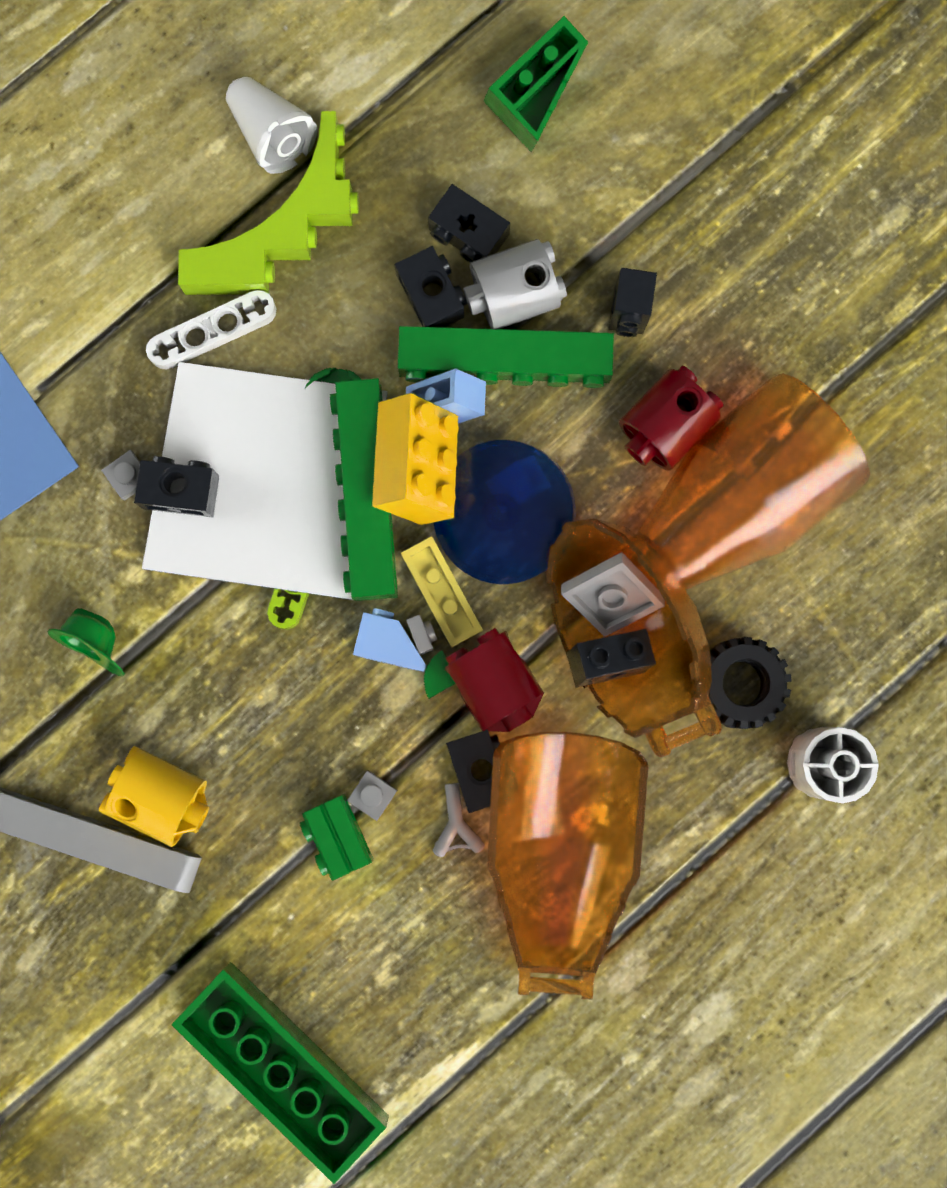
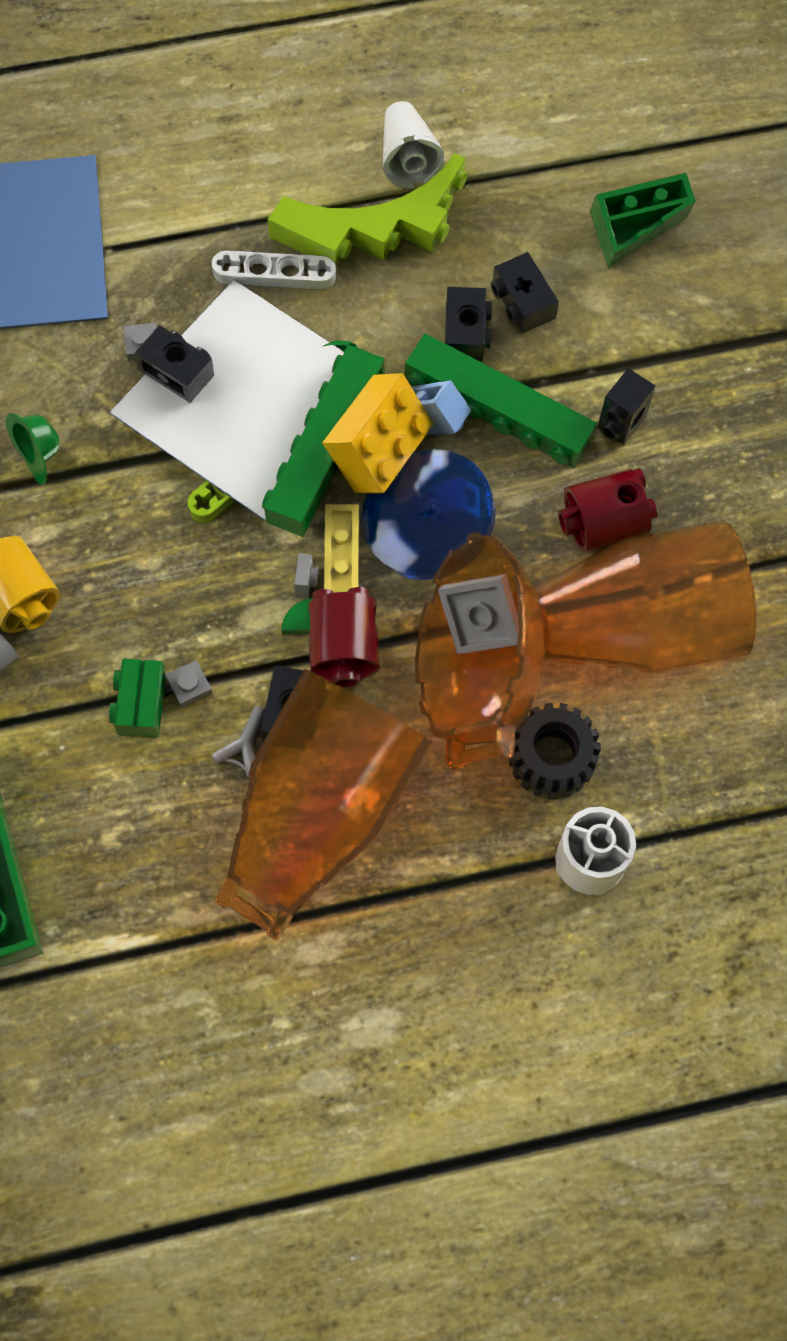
camera: 25 degrees right, 15 degrees down
light blue slope [353,608,427,673] -> none
light grey cylinder [463,239,567,329] -> none
black brick [566,628,656,688] -> none

